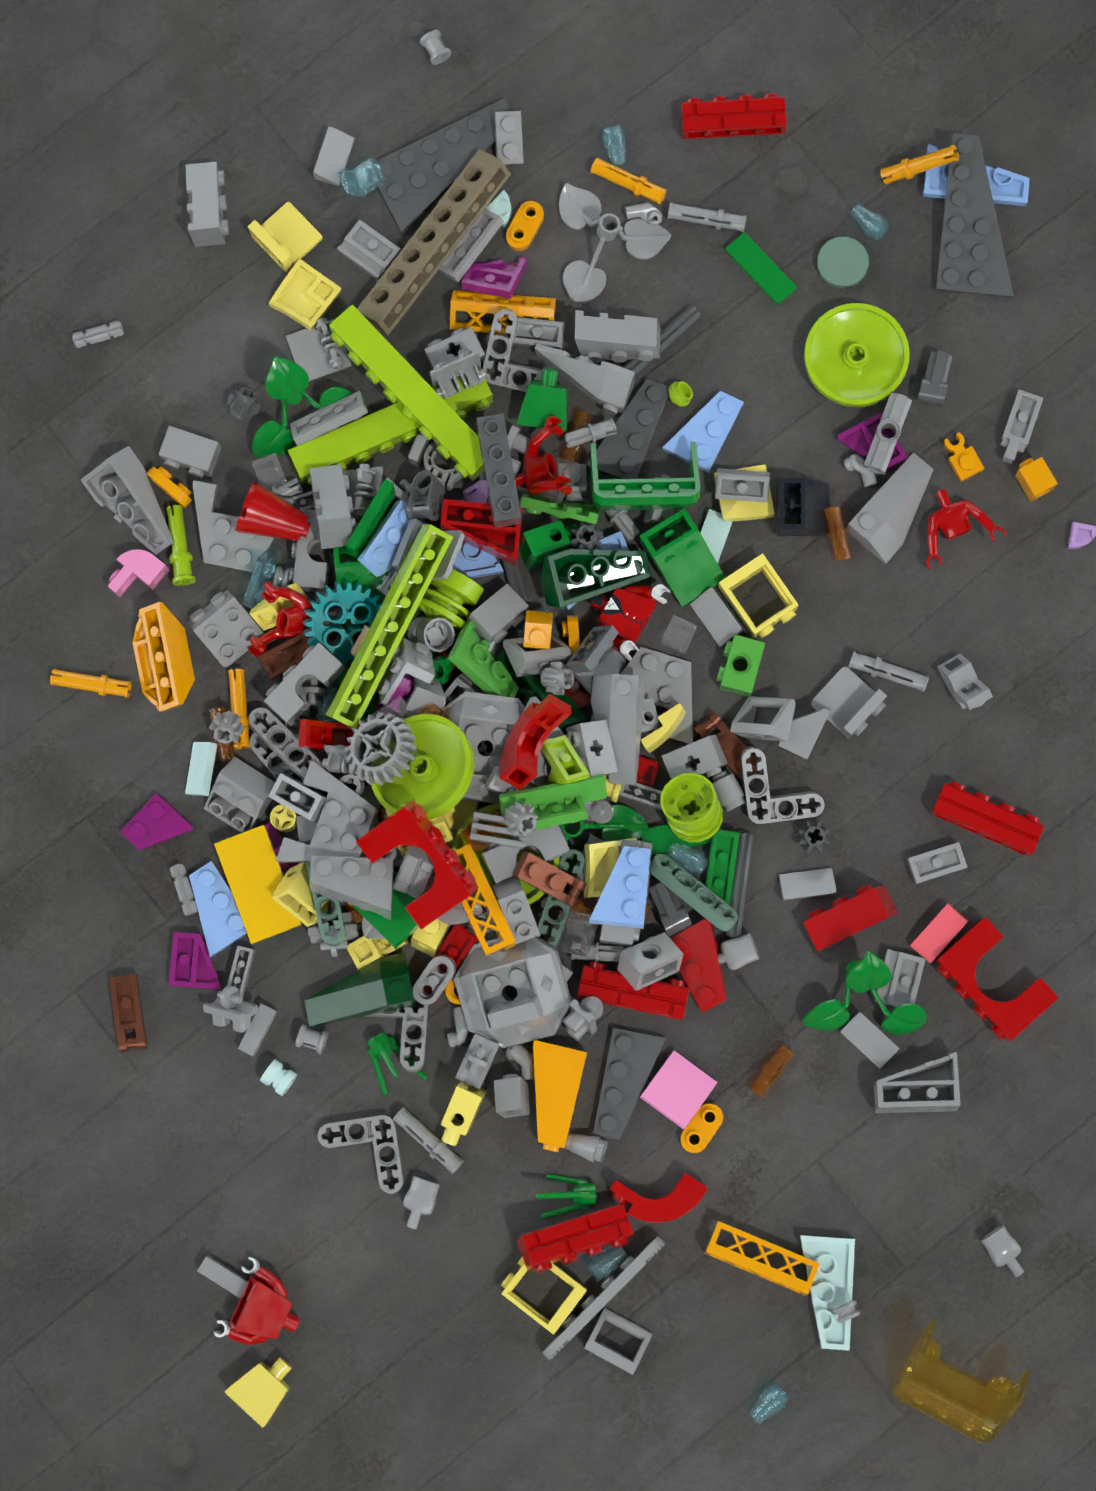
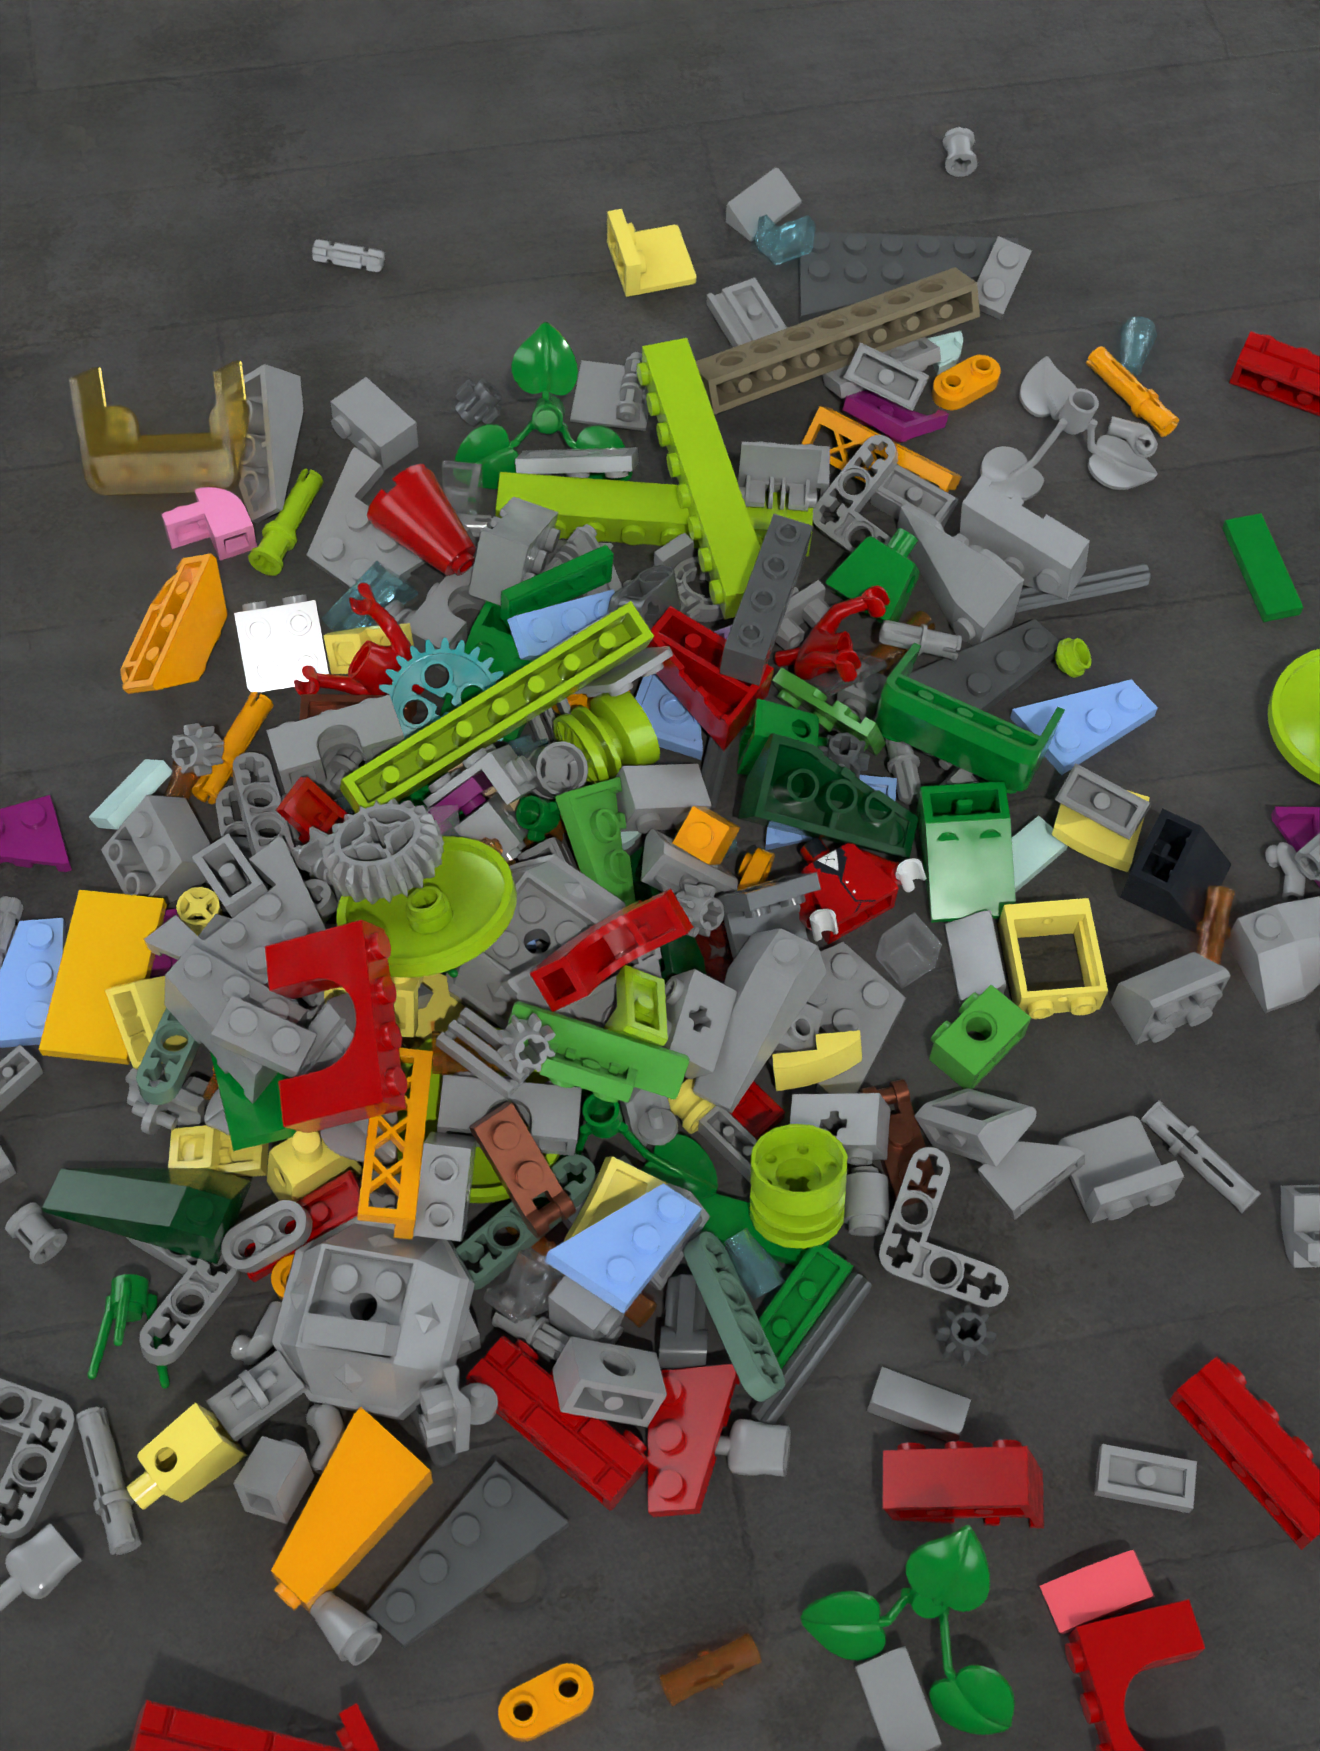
camera: 20 degrees right, 20 degrees down
light orange pin [50,669,132,698] -> none
light orange plate [146,466,192,508] -> none
light grey wedge [186,162,230,247] -> none
light yellow plate [269,258,342,331] -> none
green plant [535,1174,596,1219] -> none
bright pink slope [640,1051,718,1130] -> none
light grey pin [668,202,747,232] -> none
light grey plate [874,949,926,1007] -> none
none -> clear yellow windscreen [69,360,249,495]
none -> light grey plate [210,995,317,1078]
none -> light grey slope [844,342,930,411]
none -> light grey slope [1110,952,1231,1045]

